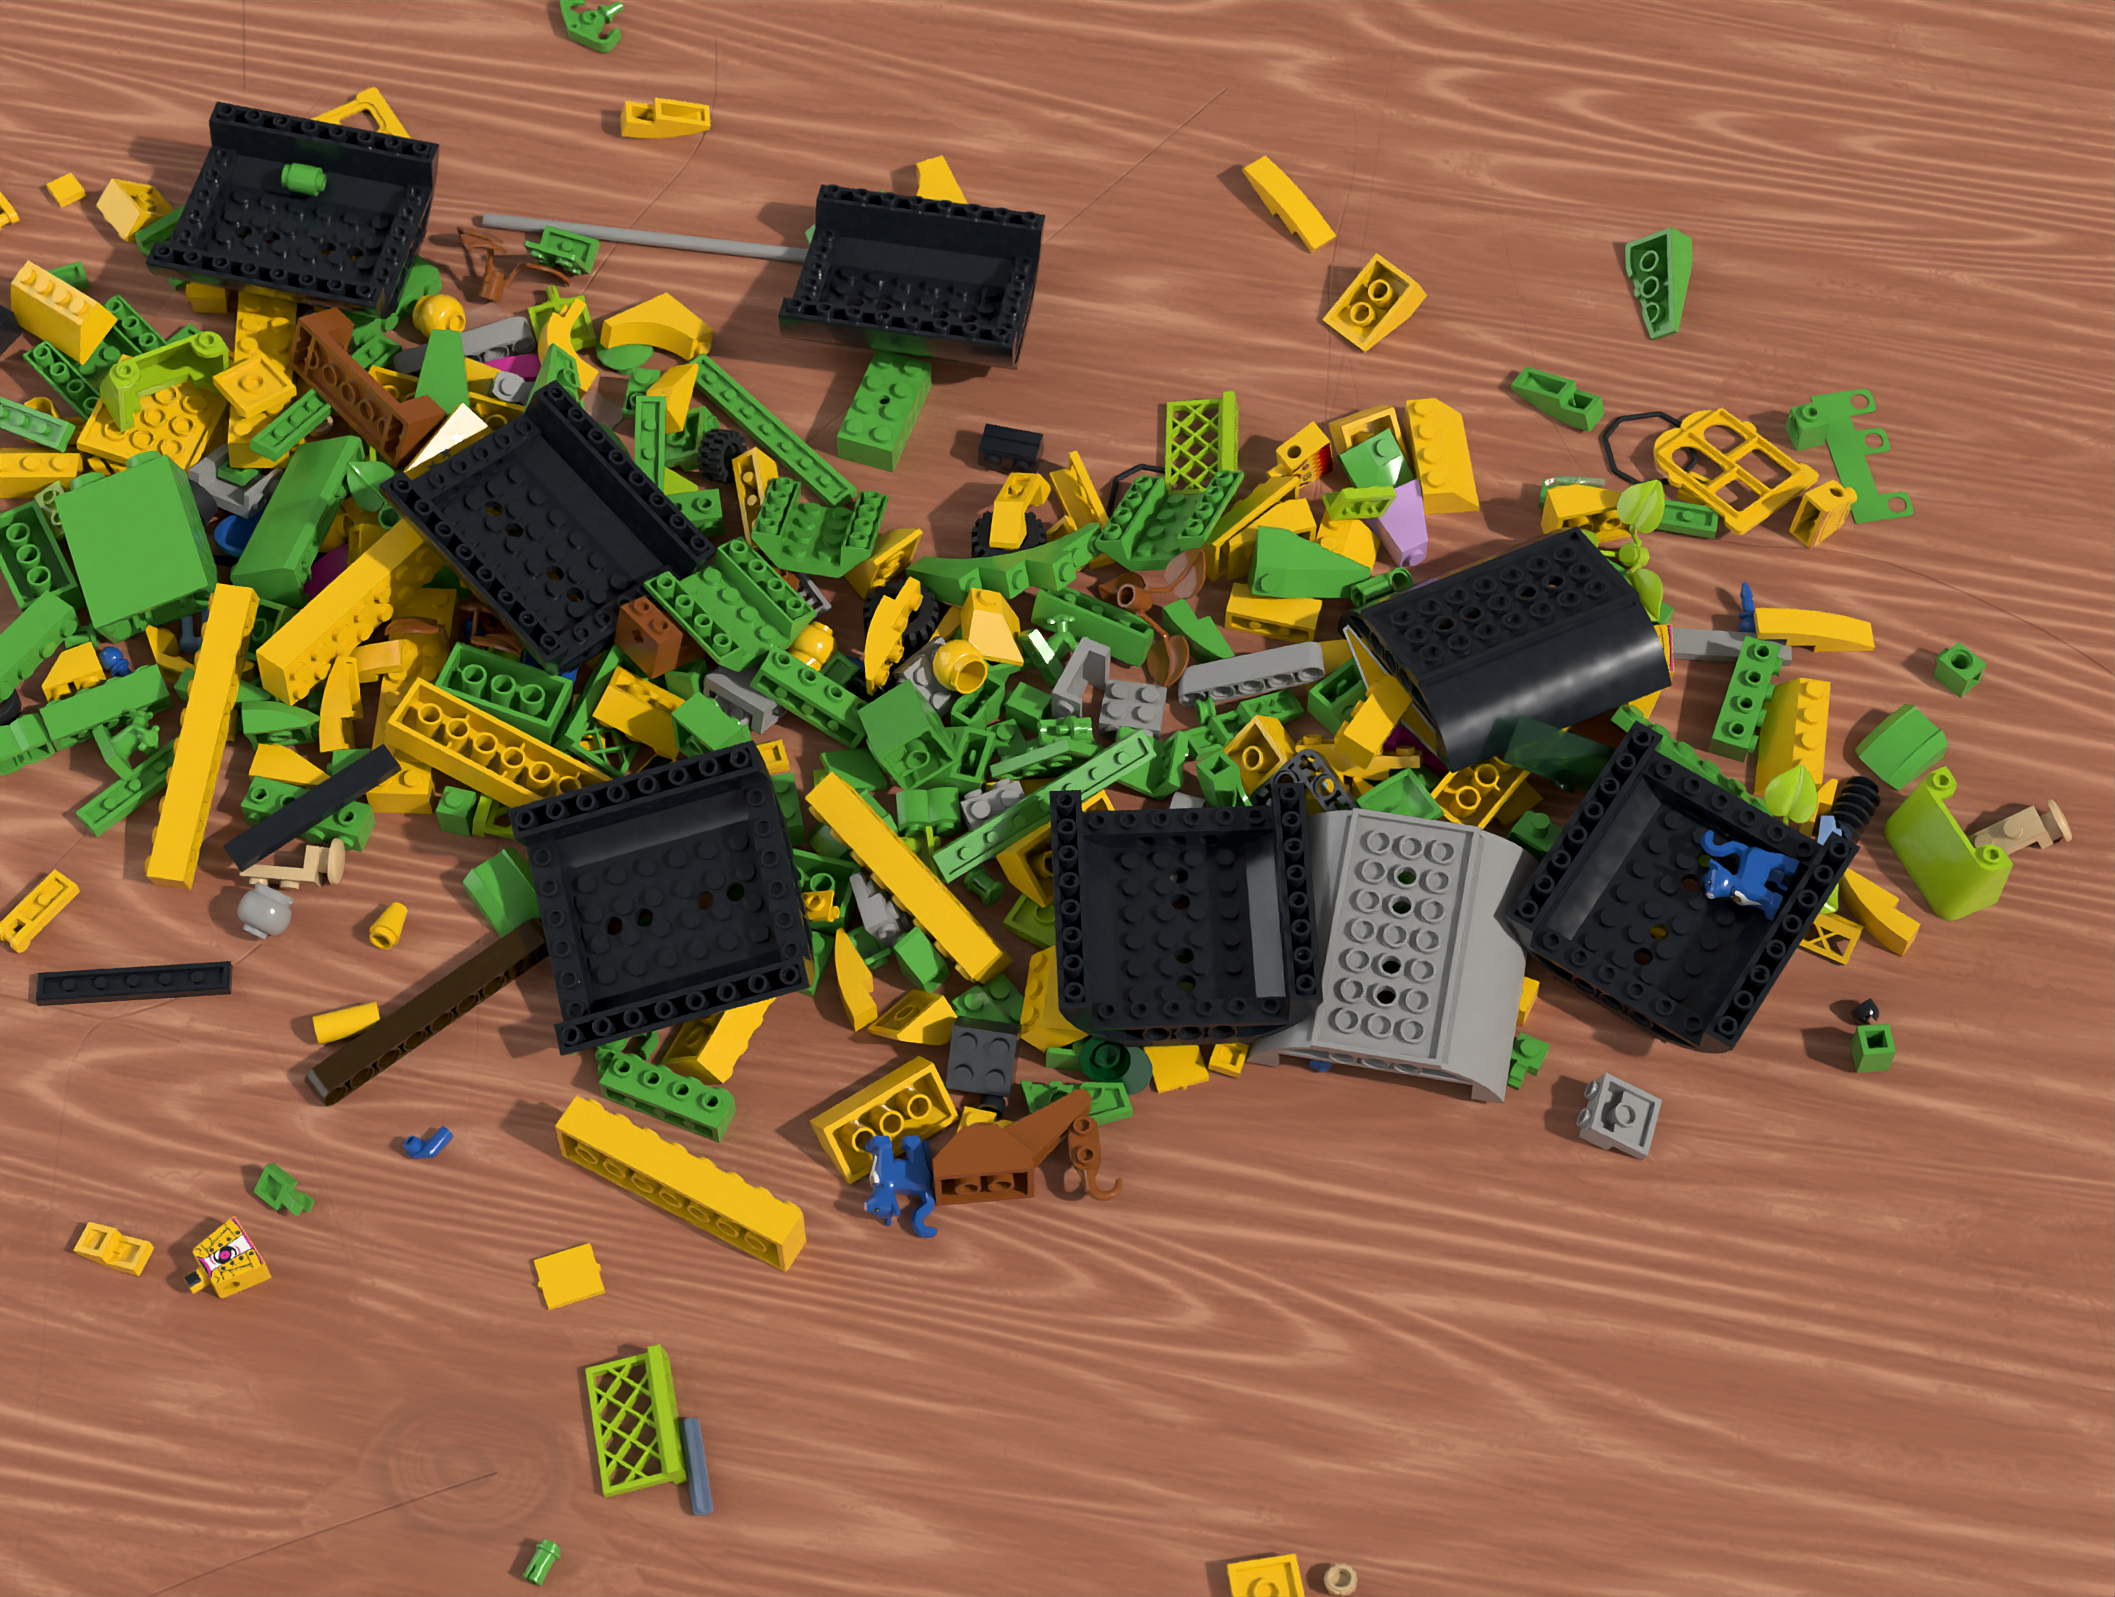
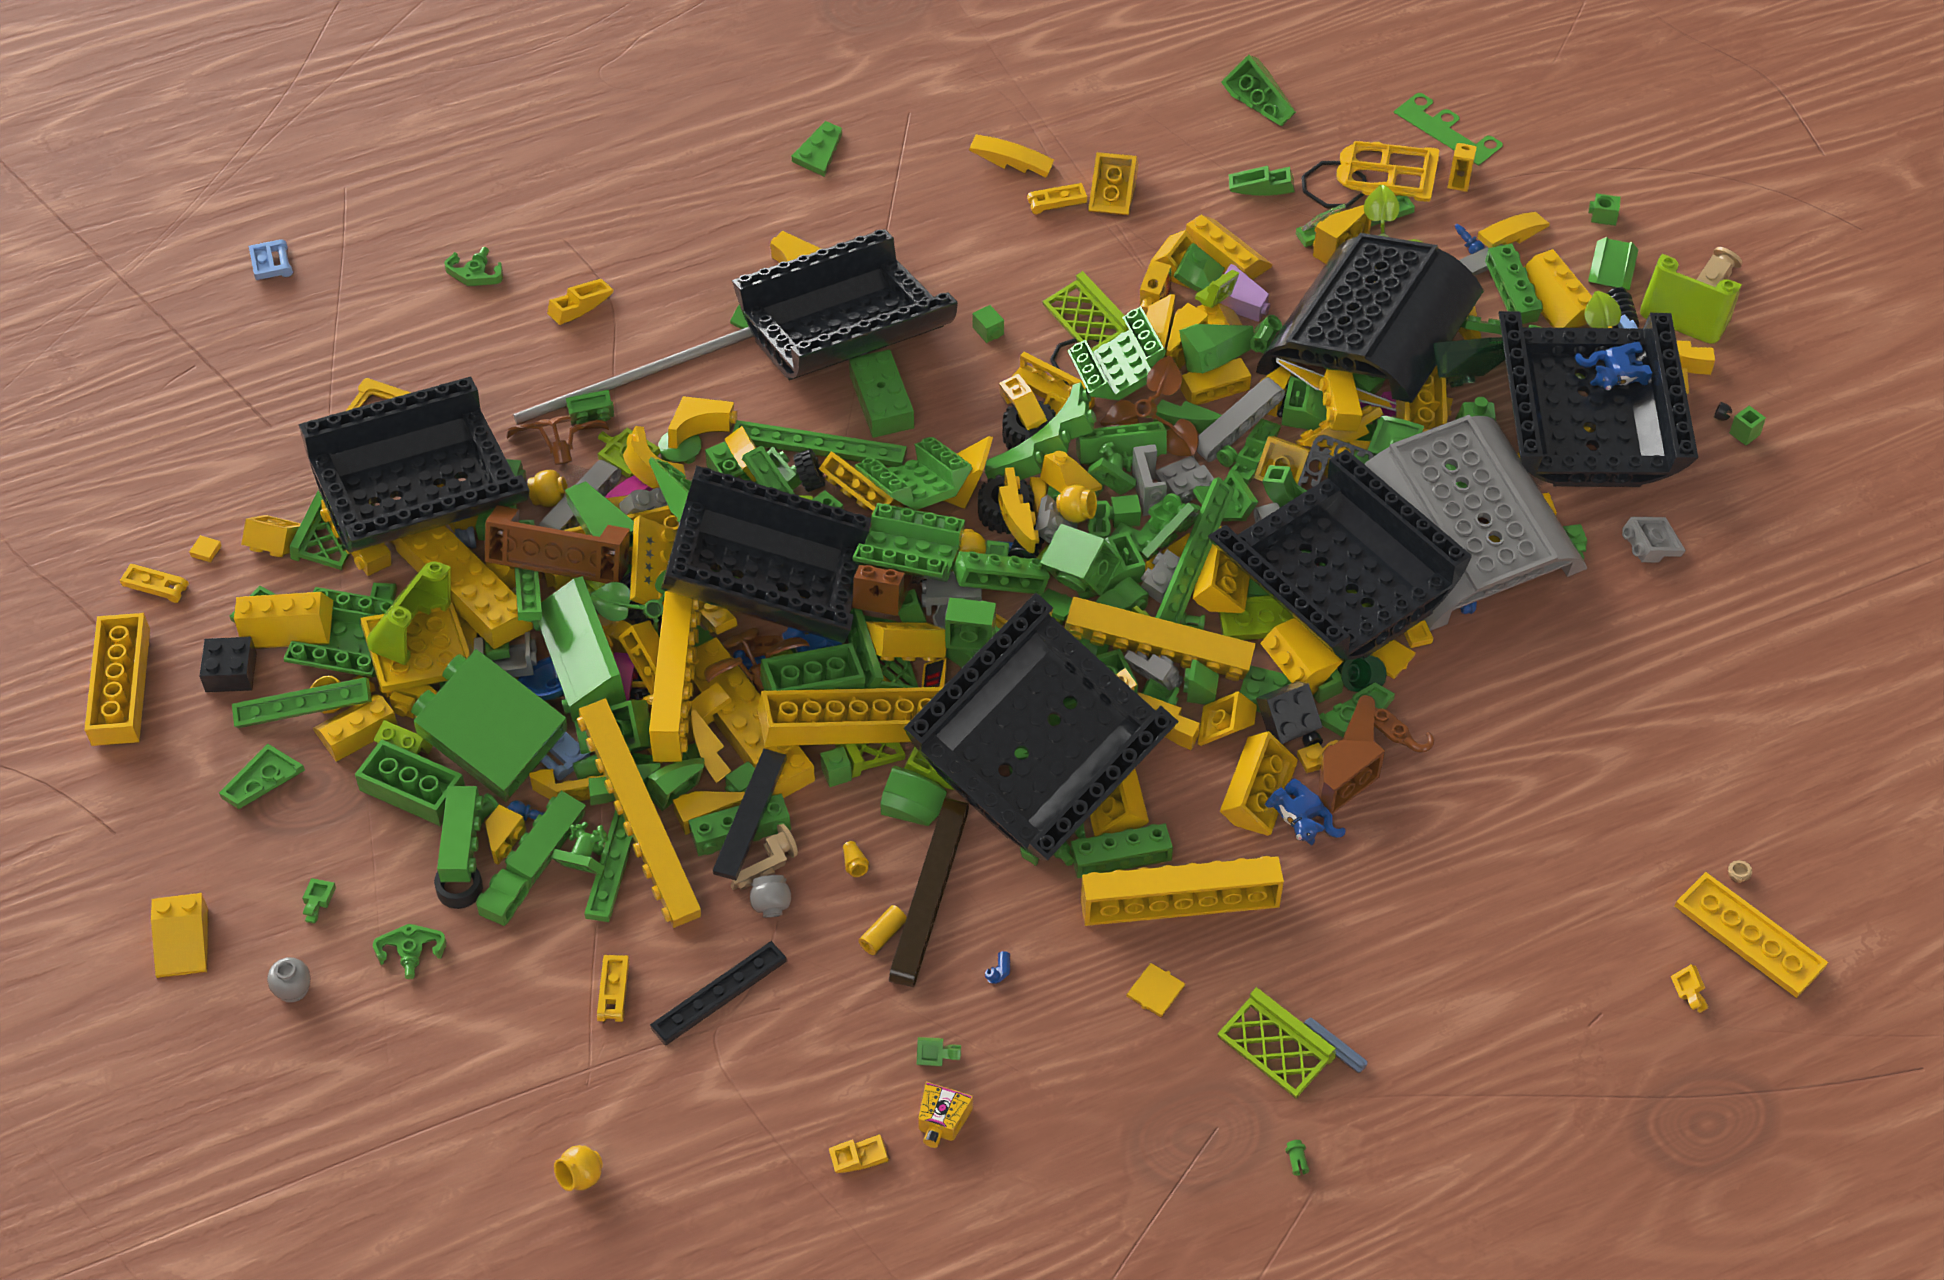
camera: 35 degrees left, 5 degrees down
yellow plate [212,352,297,420] -> none
bright green brick [282,163,326,196] -> none
black brick [978,423,1044,474] -> none
bright green brick [1785,401,1830,451] -> none
none -> bright green wing [791,121,842,177]
none -> bright green brick [972,305,1004,343]
none -> yellow plate [1027,183,1087,214]

